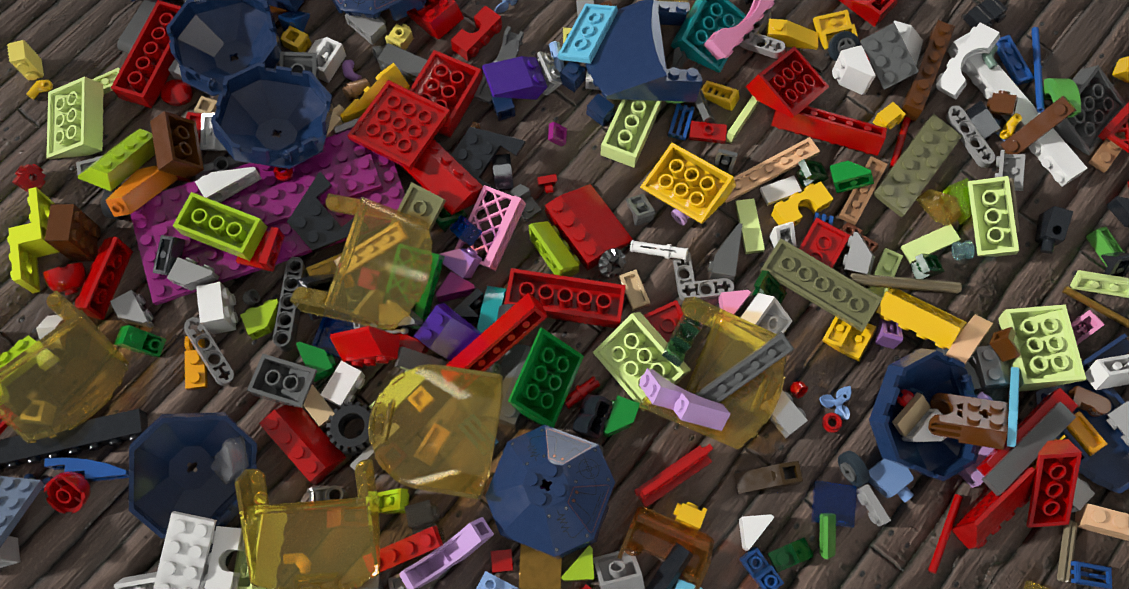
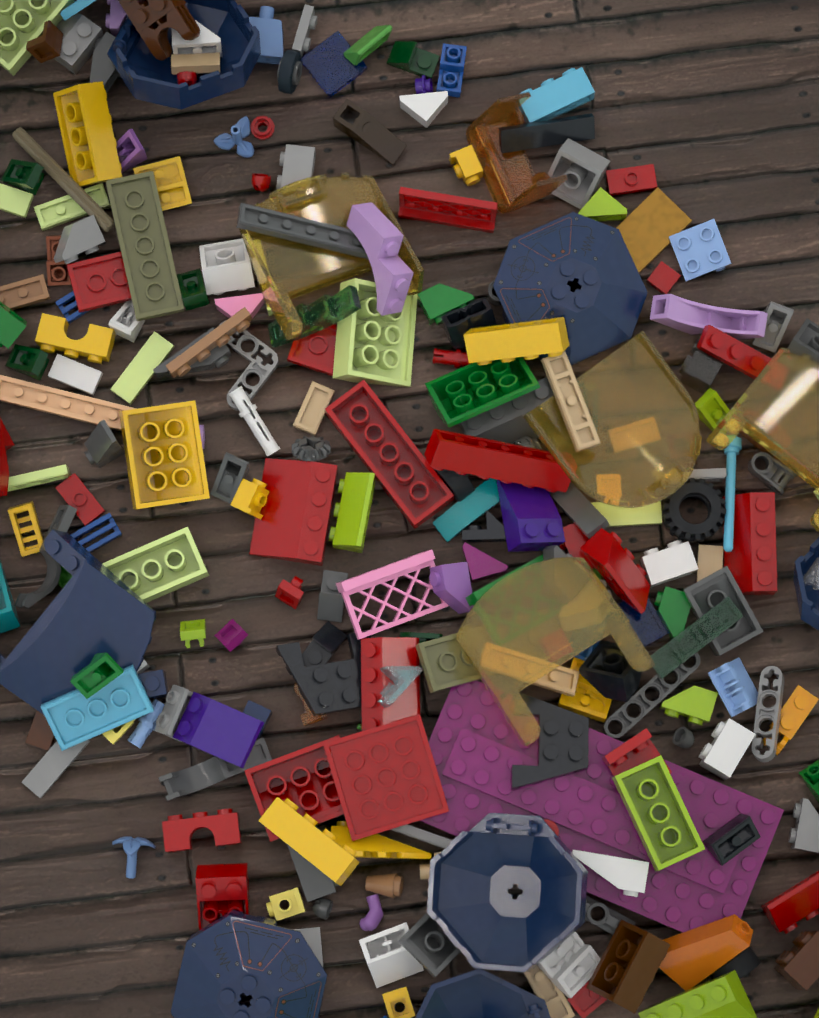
camera: 135 degrees left, 10 degrees up
light grey slope [167,257,219,291] -> none
clear blue slope [450,215,482,246] -> none
dark blue brick [586,93,615,126] -> none
light nougat slope [945,314,993,364] -> none
none -> green slope [70,652,124,699]
none -> medium nougat plate [166,307,252,378]
none -> lime tile [180,619,206,649]
none -> yellow brick [231,478,270,520]
none -> yellow brick [259,797,360,886]
none -> clear light blue slope [377,666,423,708]
none -> dark purple plate [415,75,433,94]
none -> yellow brick [464,317,569,366]
none -> tan plate [541,351,601,452]
none -> clear green slope [646,596,743,679]
none -> light blue hinge [708,657,758,717]
none -> medium azure piece [722,436,742,552]

